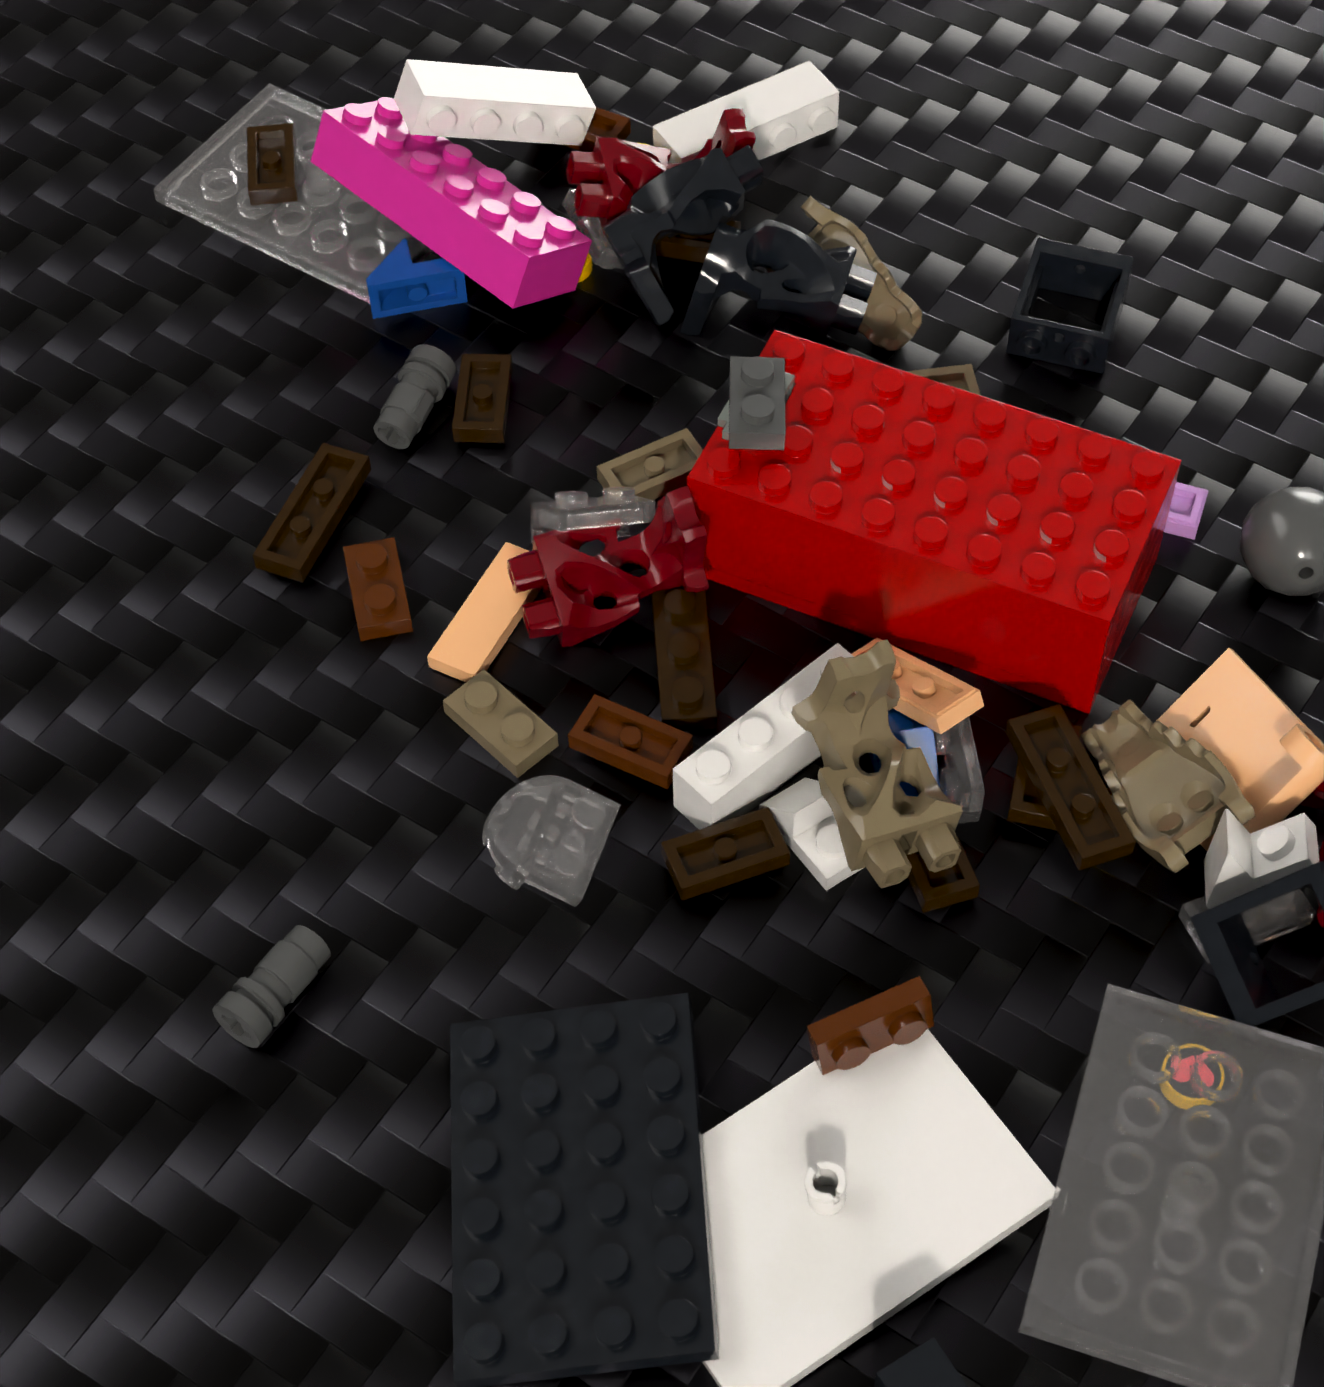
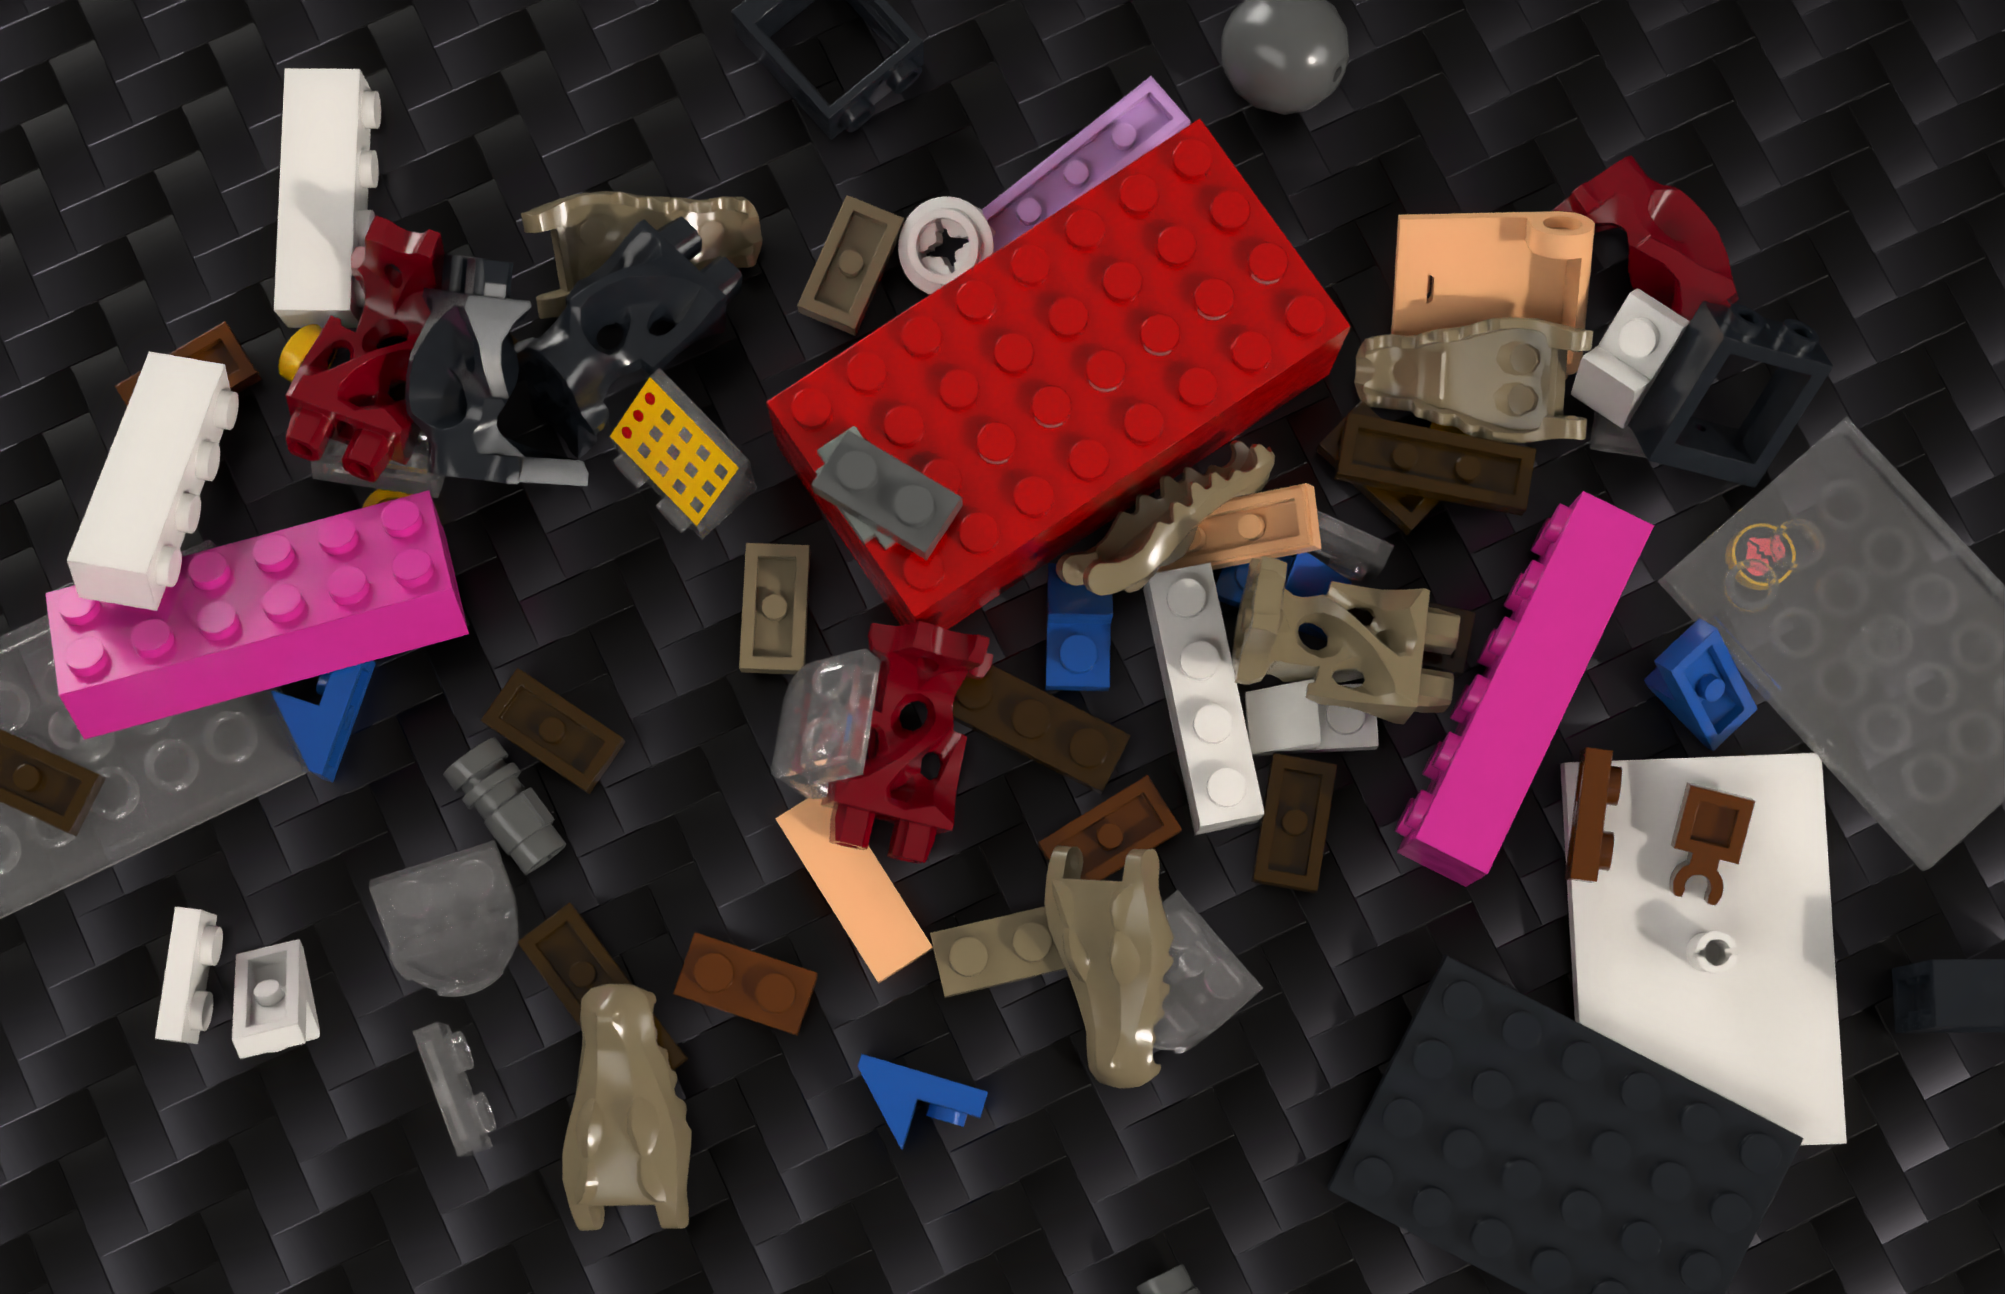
camera: 65 degrees left, 25 degrees up
none -> white plate [155,907,223,1044]
none -> white slope [232,939,320,1059]
none -> clear slope [369,840,519,997]
none -> clear plate [413,1022,496,1157]
none -> dark tan animal [563,983,692,1231]
none -> slope [610,368,757,539]
none -> blue slope [858,1054,988,1150]
none -> dark tan animal [1044,845,1174,1089]
none -> blue slope [1045,563,1113,691]
none -> dark tan animal [1056,440,1275,596]
none -> dark pink brick [1395,491,1654,887]
none -> blue slope [1644,618,1758,751]
none -> reddish brown plate [1670,782,1755,906]

